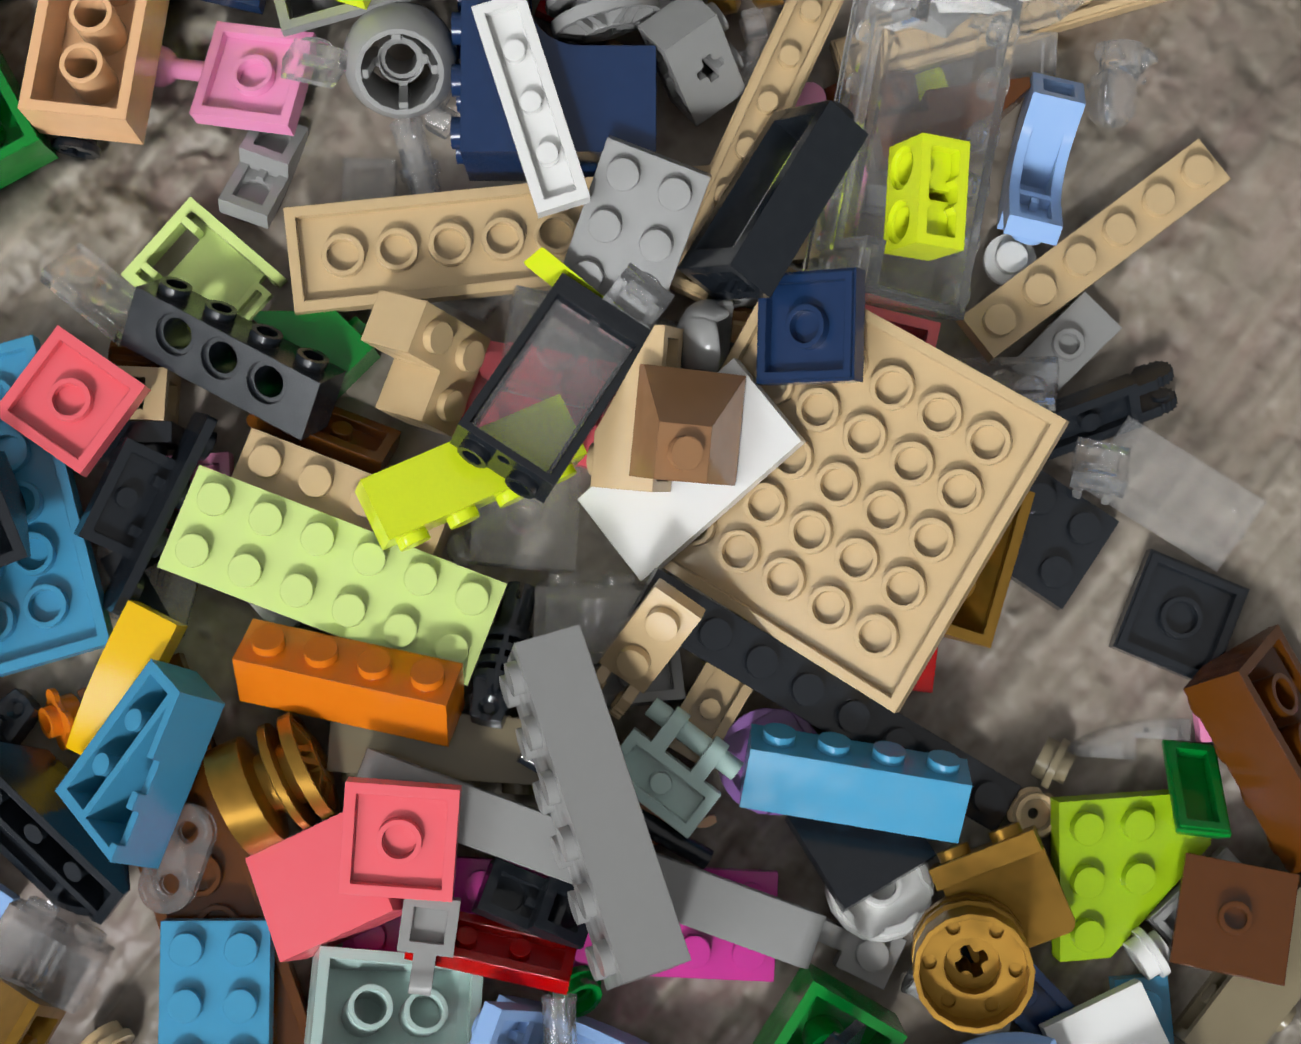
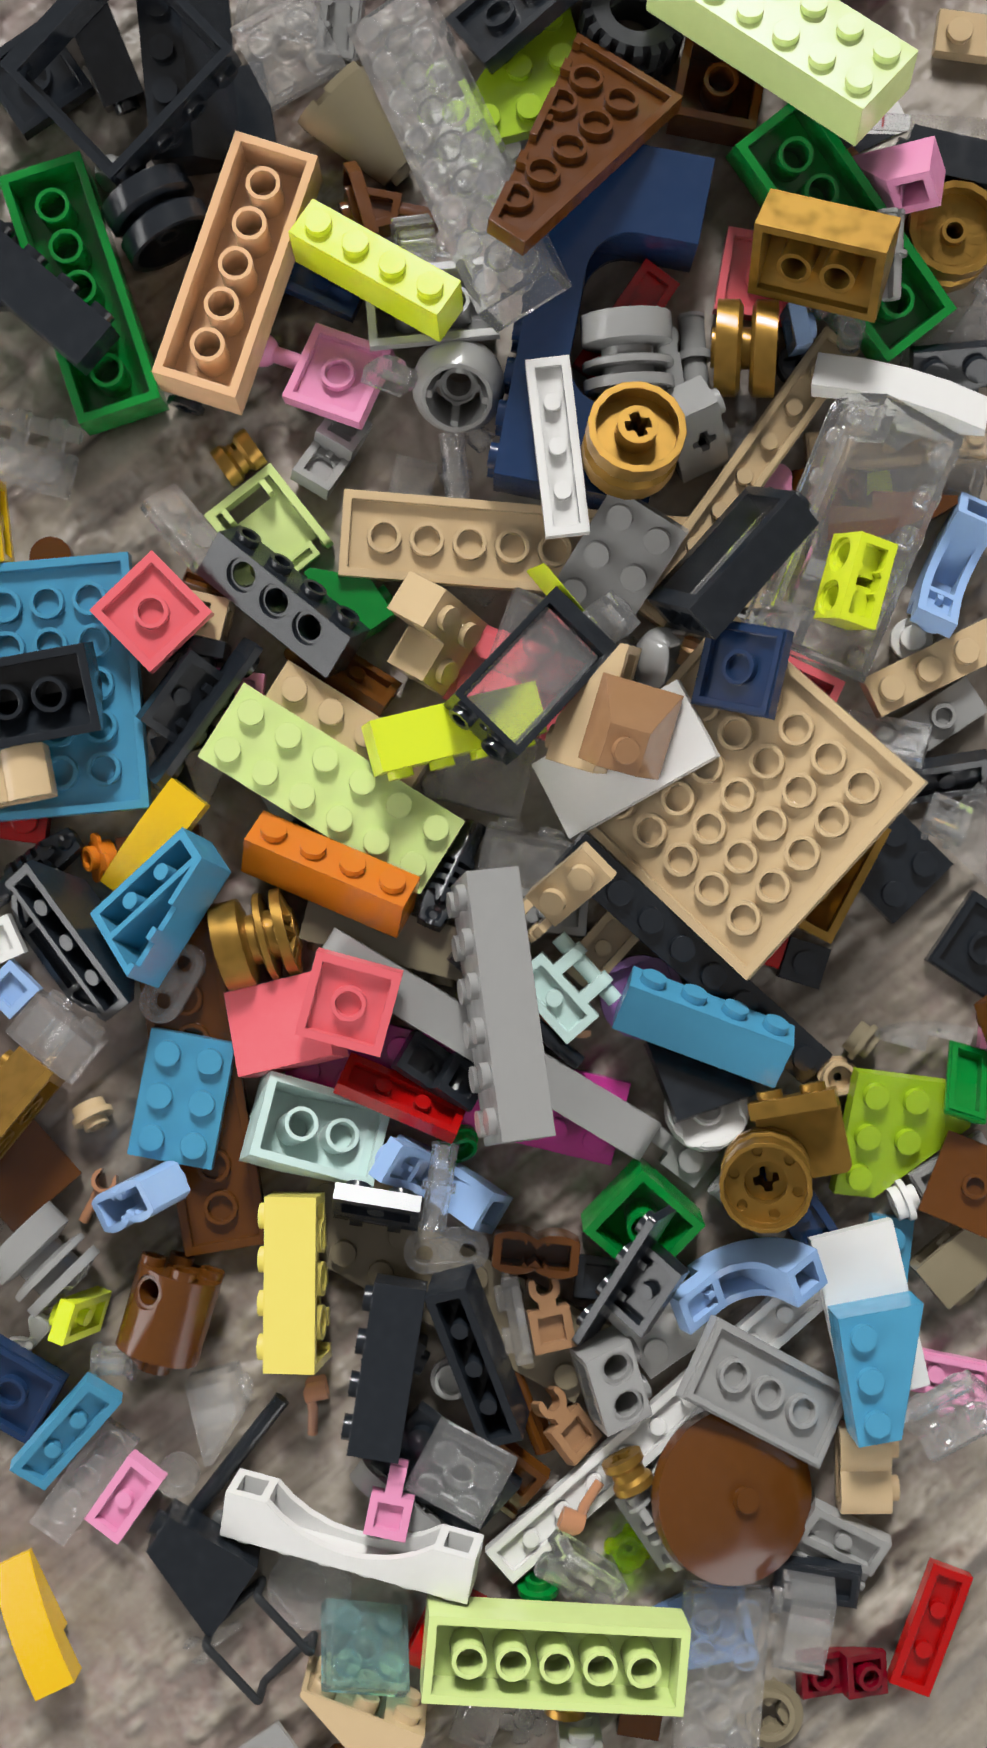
camera: 20 degrees right, 5 degrees up
light grey plate [397,897,461,996] -> none
none -> pearl gold wheel [209,428,268,488]
none -> pearl gold wheel [580,381,687,500]
none -> black plate [776,937,831,990]

